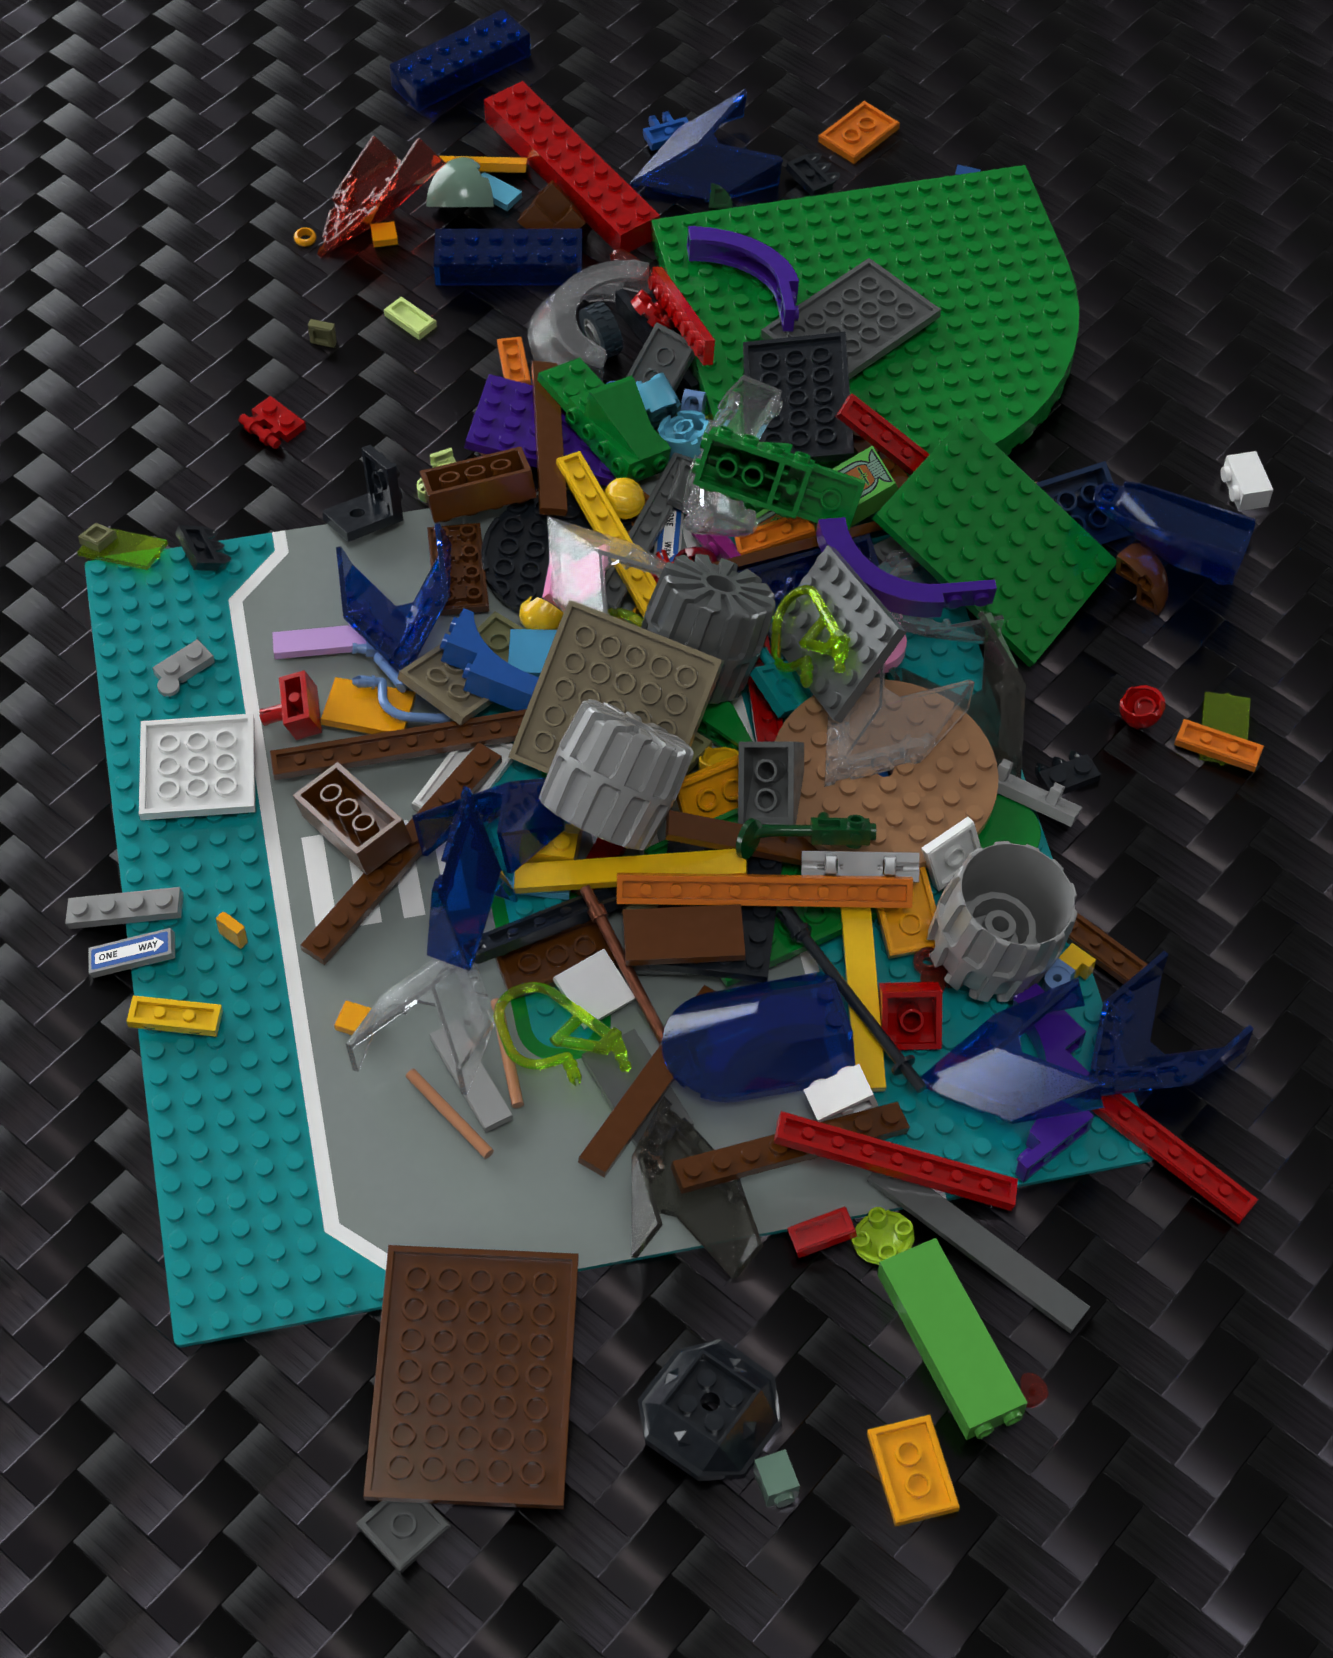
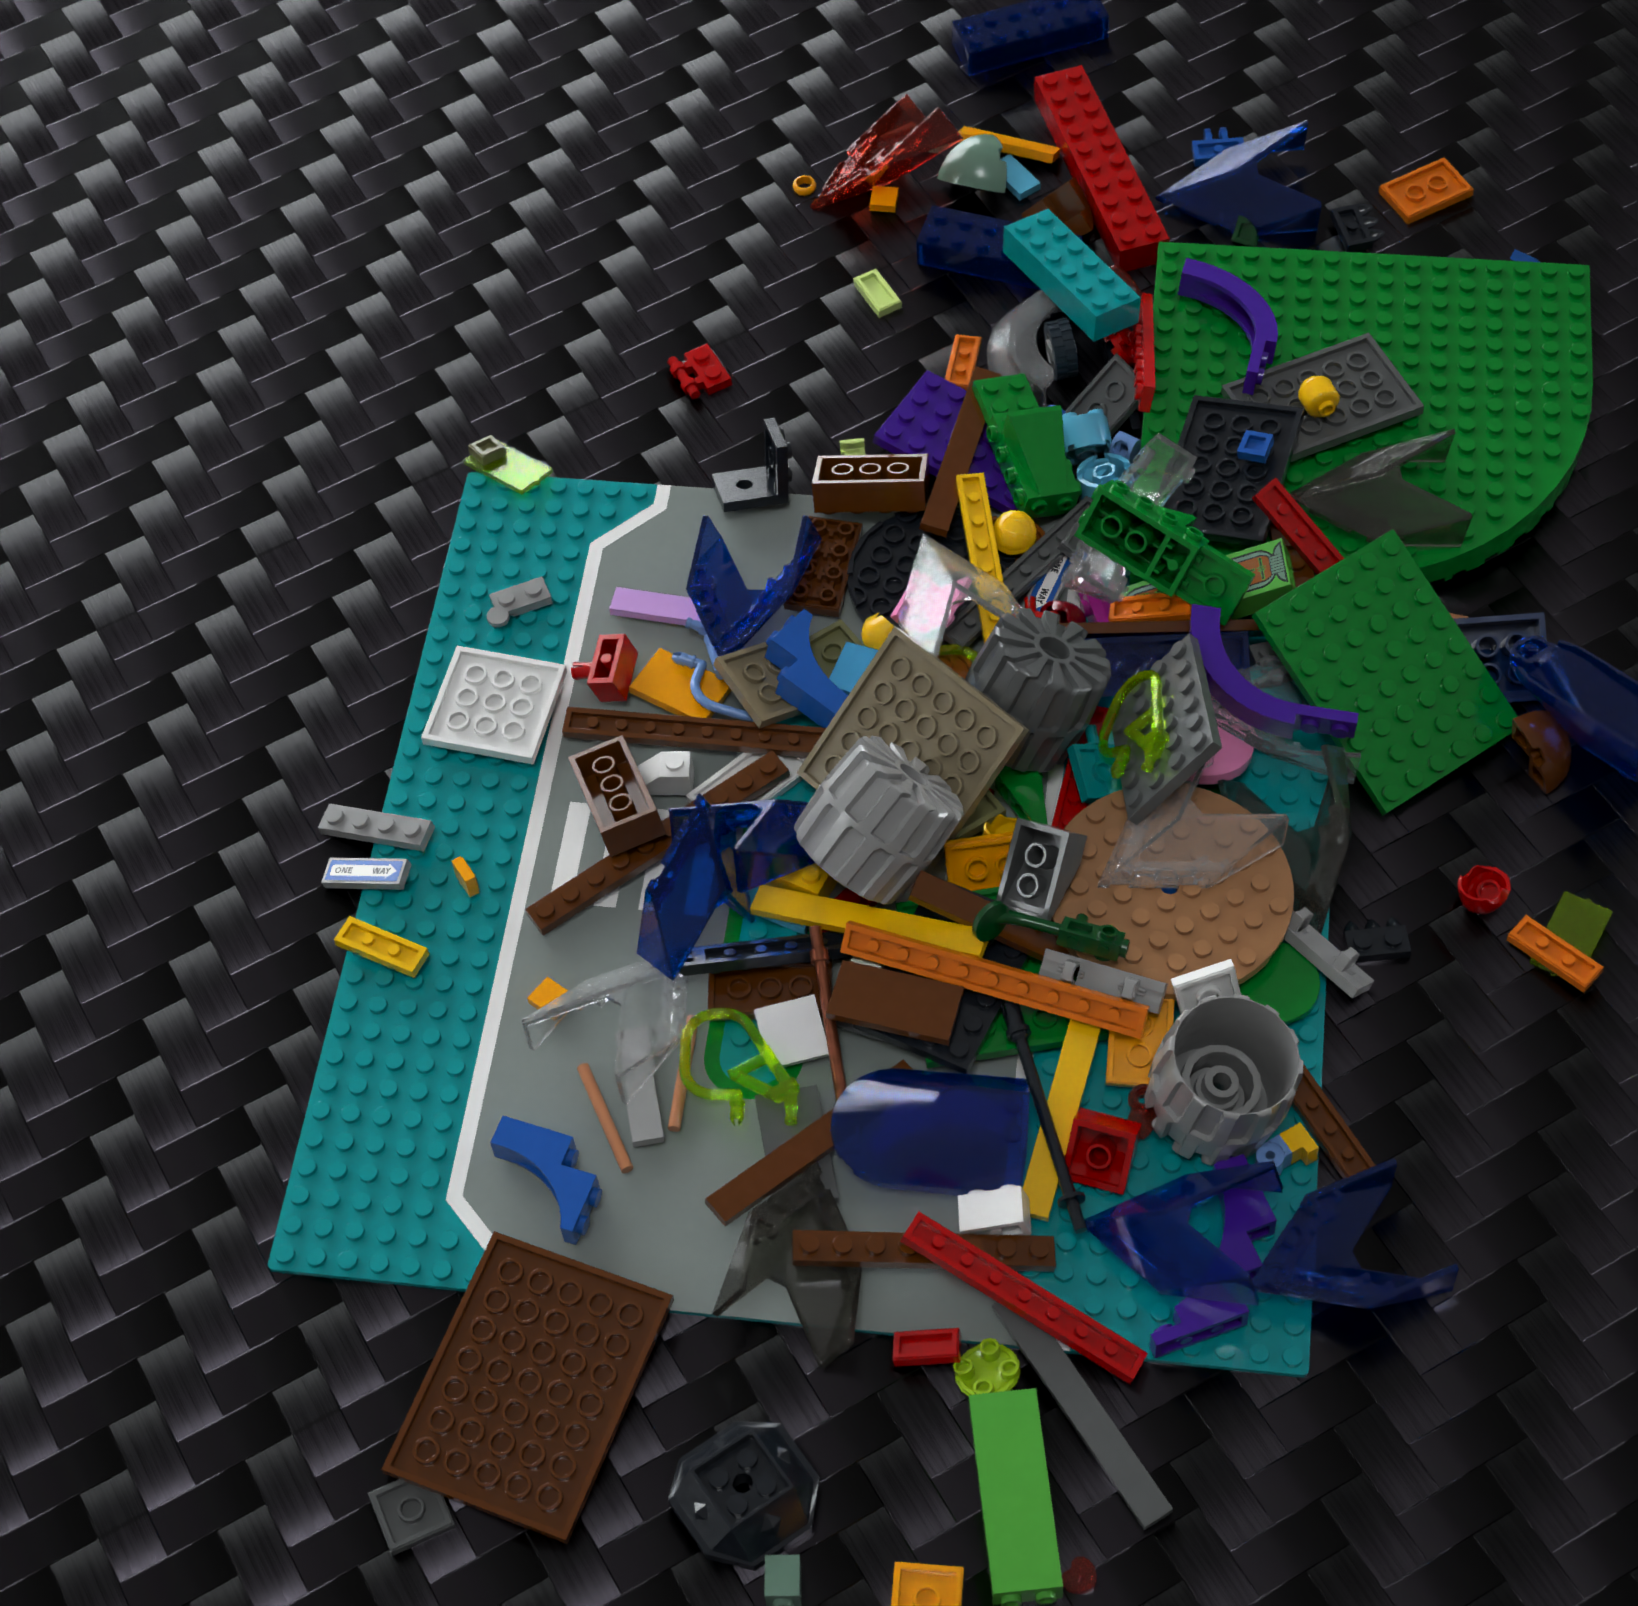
camera: 25 degrees right, 0 degrees up
black plate [175,525,231,571] -> none
olive tile [308,319,337,348] -> none
red tile [1089,1085,1259,1224] -> none
none -> blue arch [490,1116,602,1245]
none -> white slope [637,751,694,795]
none -> teal brick [1003,209,1141,342]
none -> blue plate [1237,430,1274,463]
none -> clear smoke windscreen [1289,429,1472,547]
none -> yellow head [1298,376,1340,417]

